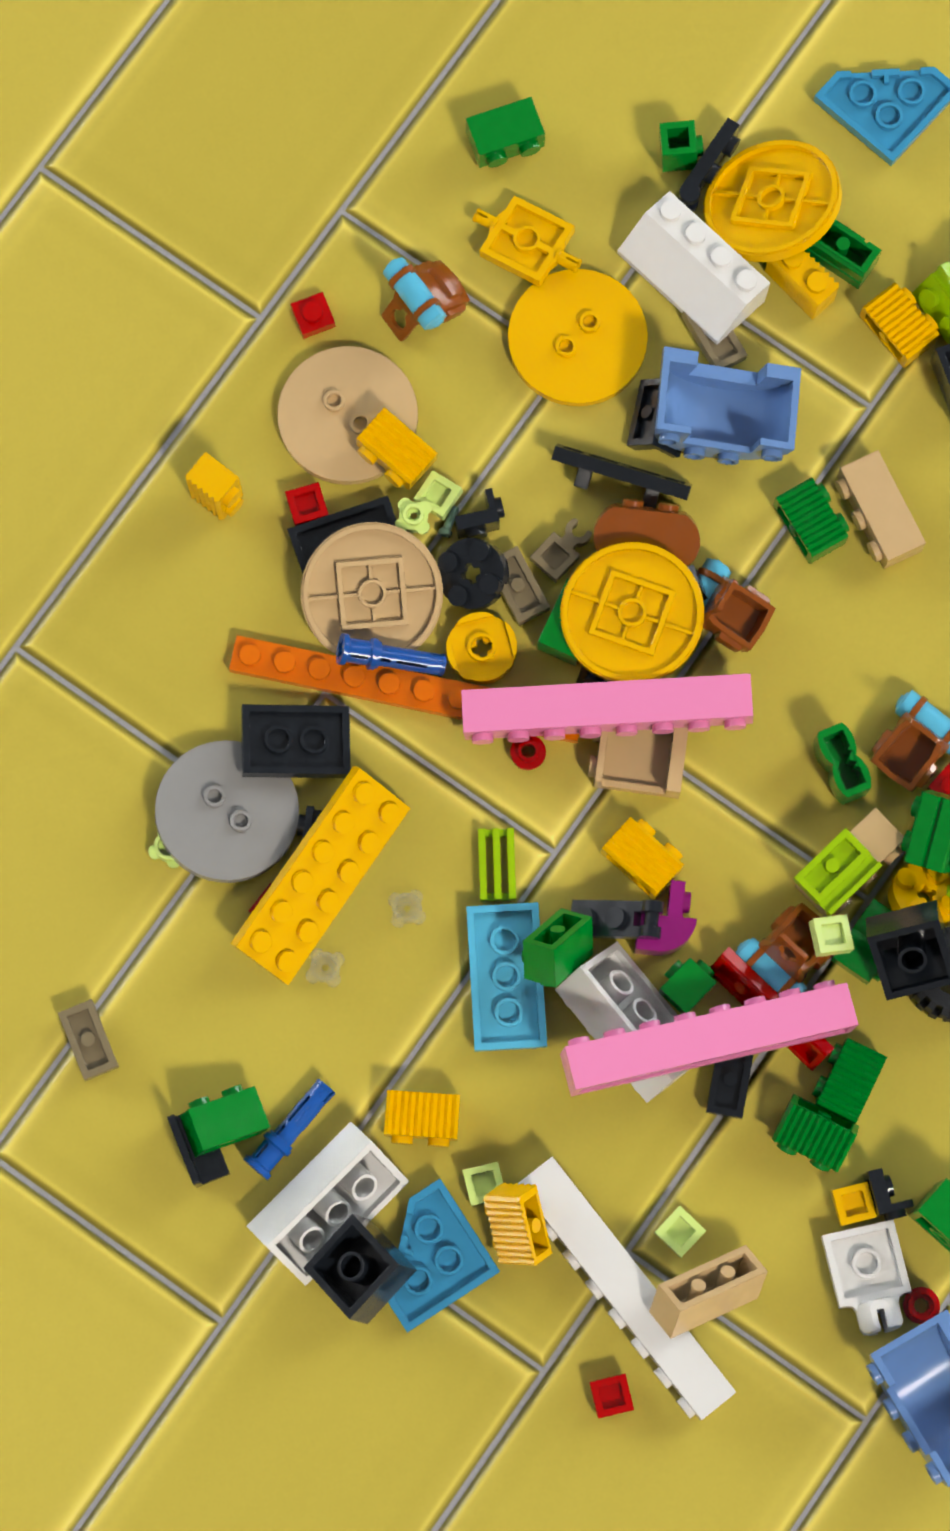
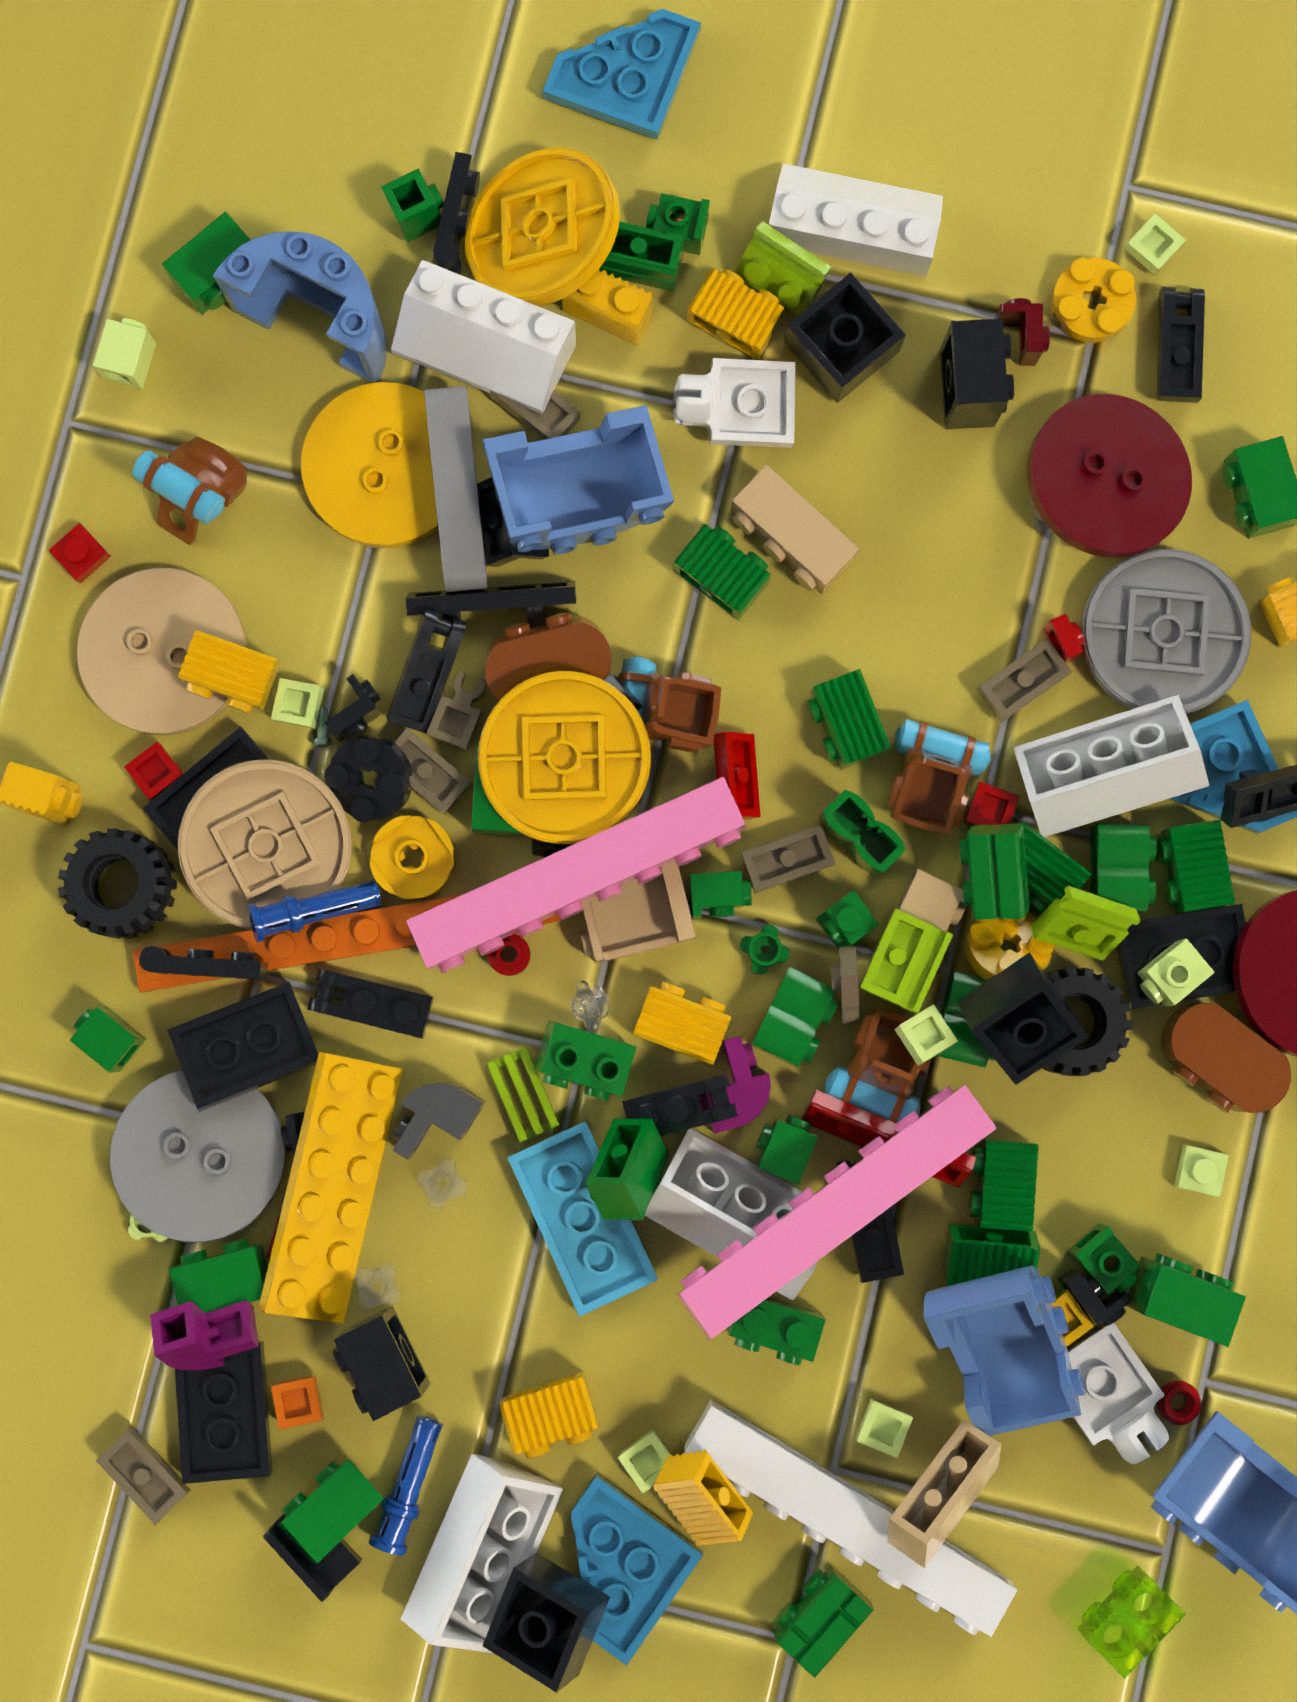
camera: 20 degrees left, 5 degrees up
yellowish green plate [395,498,432,535] -> none
yellow plate [472,195,582,287] -> none
red plate [589,1373,634,1419] -> none
none -> black tyre [58,828,177,939]
none -> green brick [69,1006,146,1073]
none -> yellowish green brick [93,318,157,390]
none -> black plate [139,946,269,980]
none -> magenta brick [150,1300,259,1370]
none -> green brick [169,1238,268,1313]
none -> black plate [175,1341,273,1484]
none -> medium blue cylinder [213,231,387,383]
none -> orange plate [271,1375,324,1430]
none -> black plate [307,968,434,1039]
none -> black brick [333,1305,430,1421]
none -> black plate [386,608,466,734]
none -> dark grey brick [392,1083,486,1159]
none -> light grey beam [424,386,488,593]
none -> green brick [534,1020,637,1101]
none -> clear plate [571,980,609,1031]
none -> green brick [646,193,710,255]
none -> white plate [673,358,796,448]
none -> green brick [689,871,752,920]
none -> red plate [713,732,761,819]
none -> green brick [727,1297,826,1365]
none -> green plate [740,925,790,975]
none -> dark tan plate [741,824,835,894]
none -> green brick [751,967,839,1068]
none -> green brick [773,1565,874,1677]
none -> green brick [806,669,891,770]
none -> green brick [815,890,879,951]
none -> dark tan plate [831,946,860,1025]
none -> medium blue cylinder [923,1265,1086,1436]
none -> green brick [1067,1223,1141,1294]
none -> clear neon green brick [1078,1565,1186,1679]

